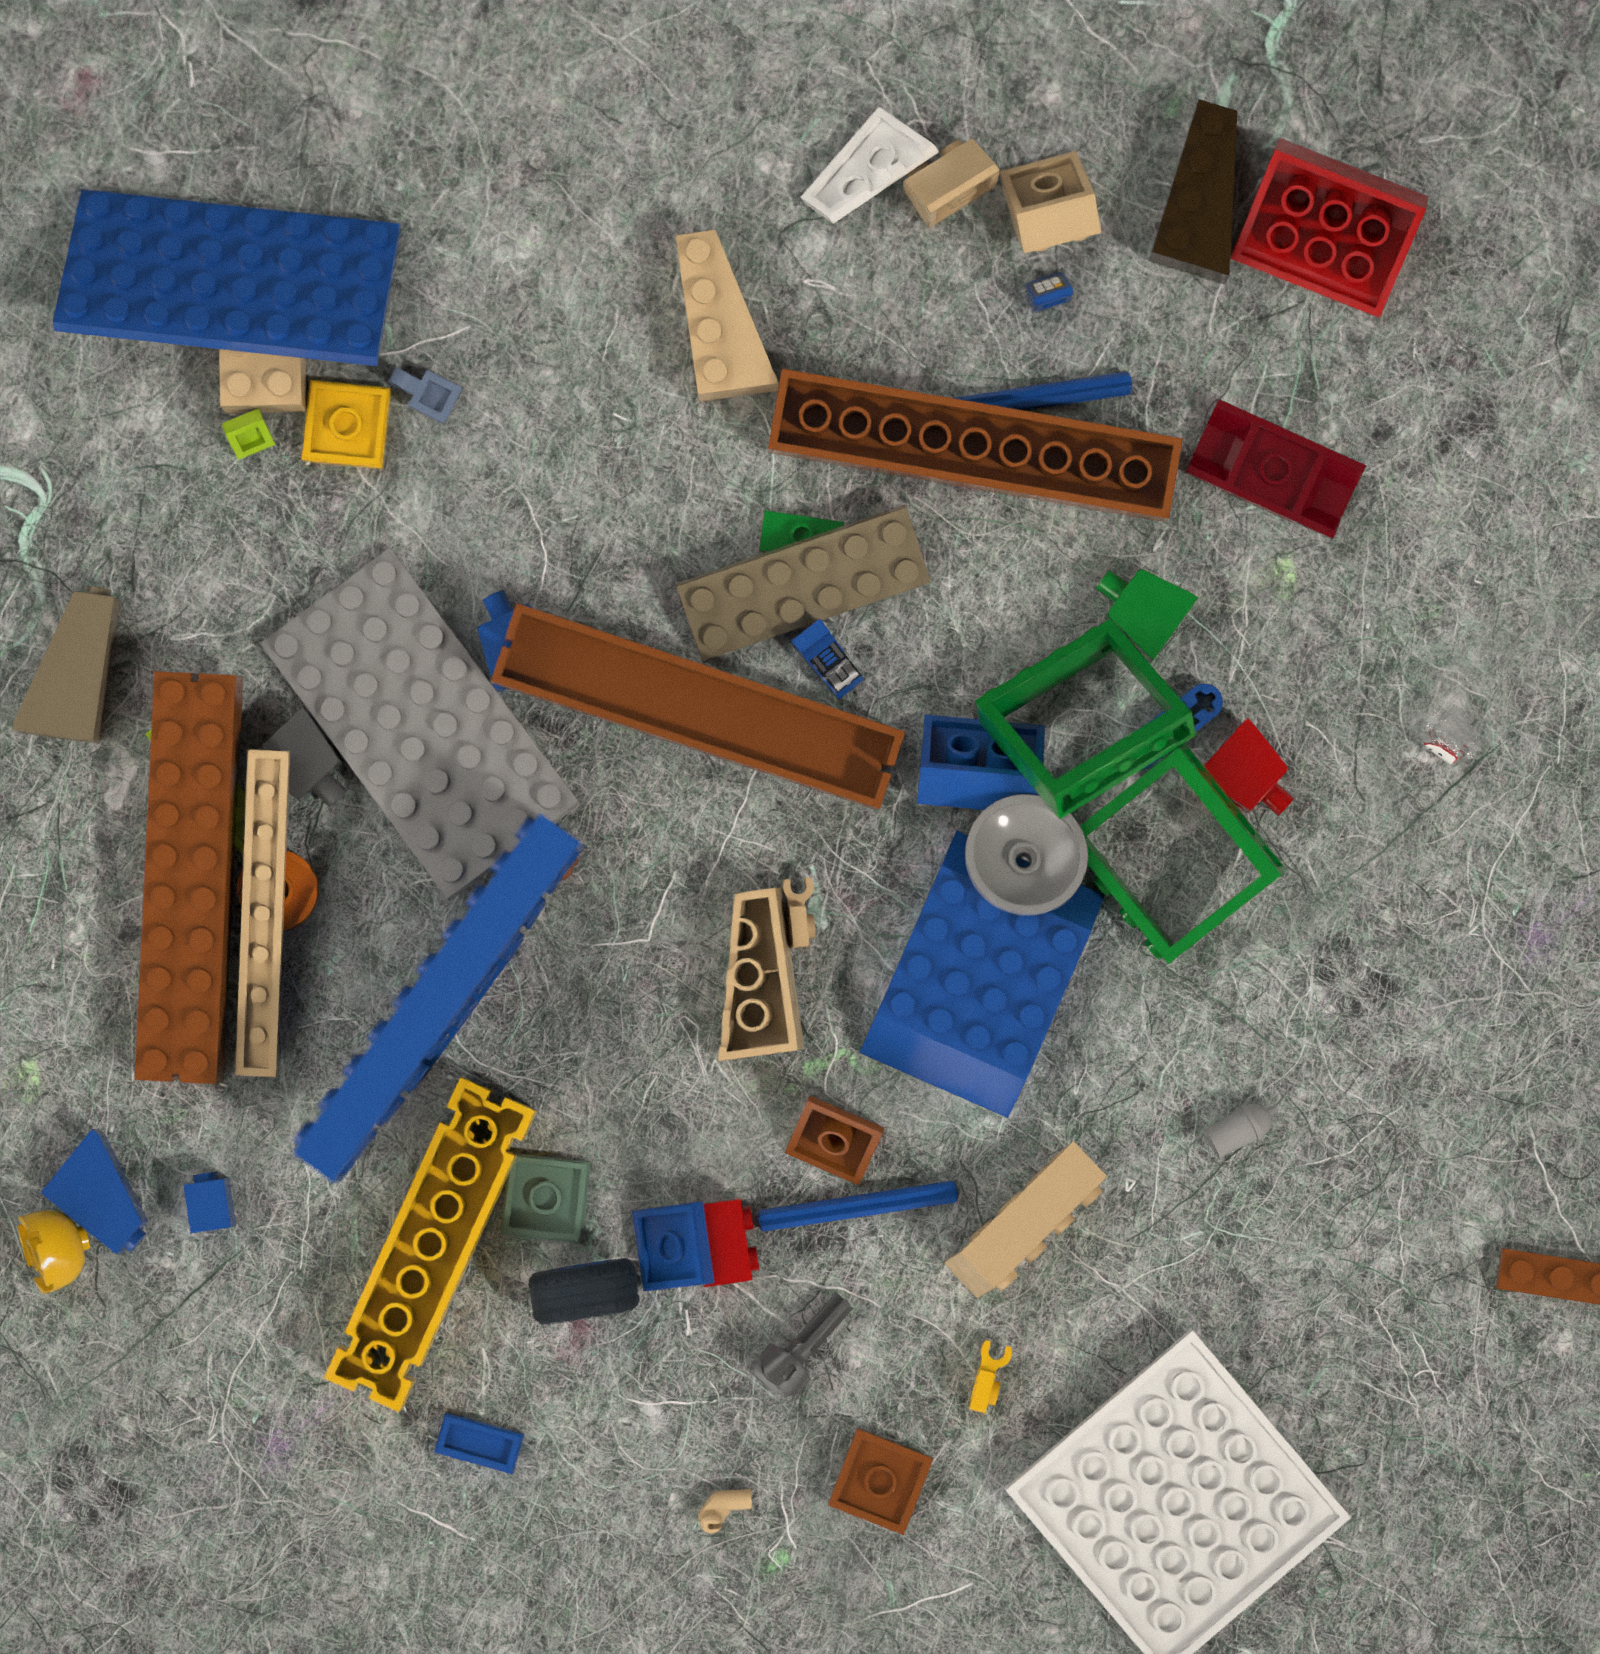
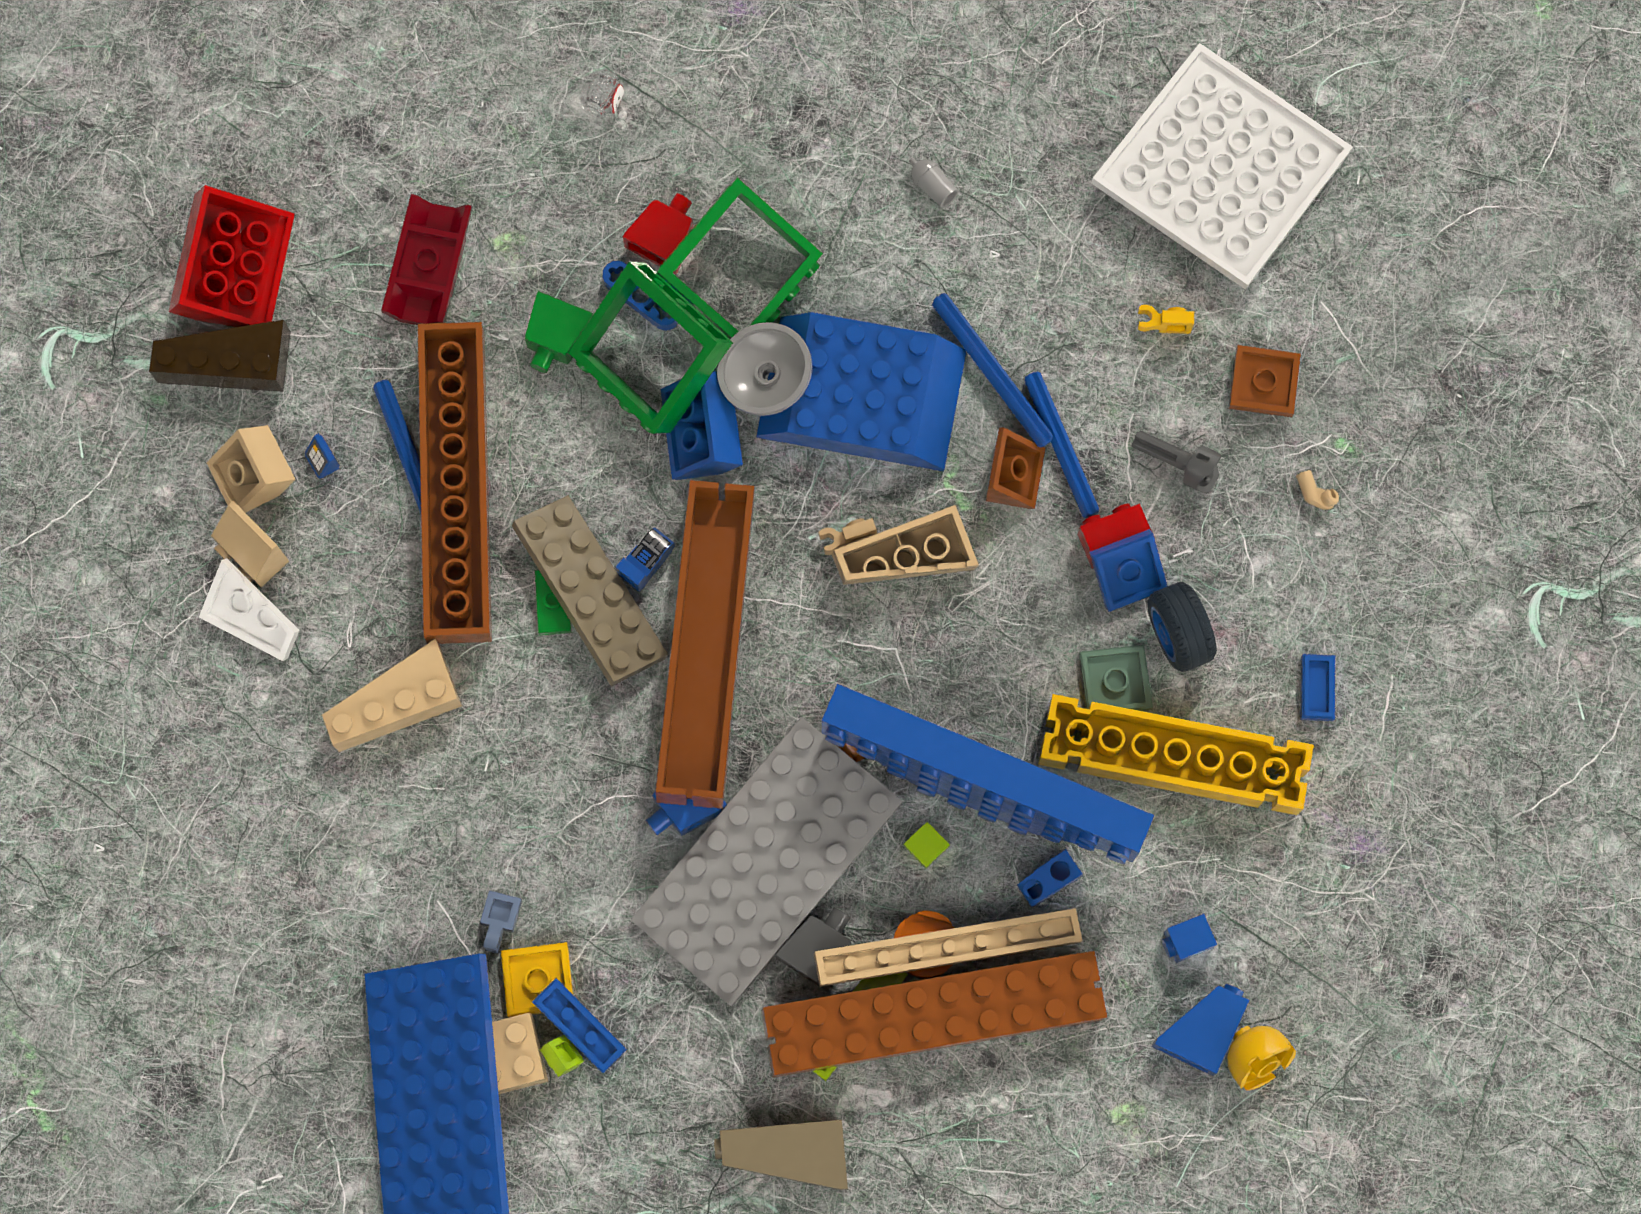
camera: 105 degrees left, 10 degrees down
tan wedge [944,1141,1108,1298] -> none
none -> blue tile [532,978,627,1073]
none -> lime tile [903,822,950,869]
none -> blue axle [932,293,1053,448]
none -> blue leg [1017,849,1083,907]

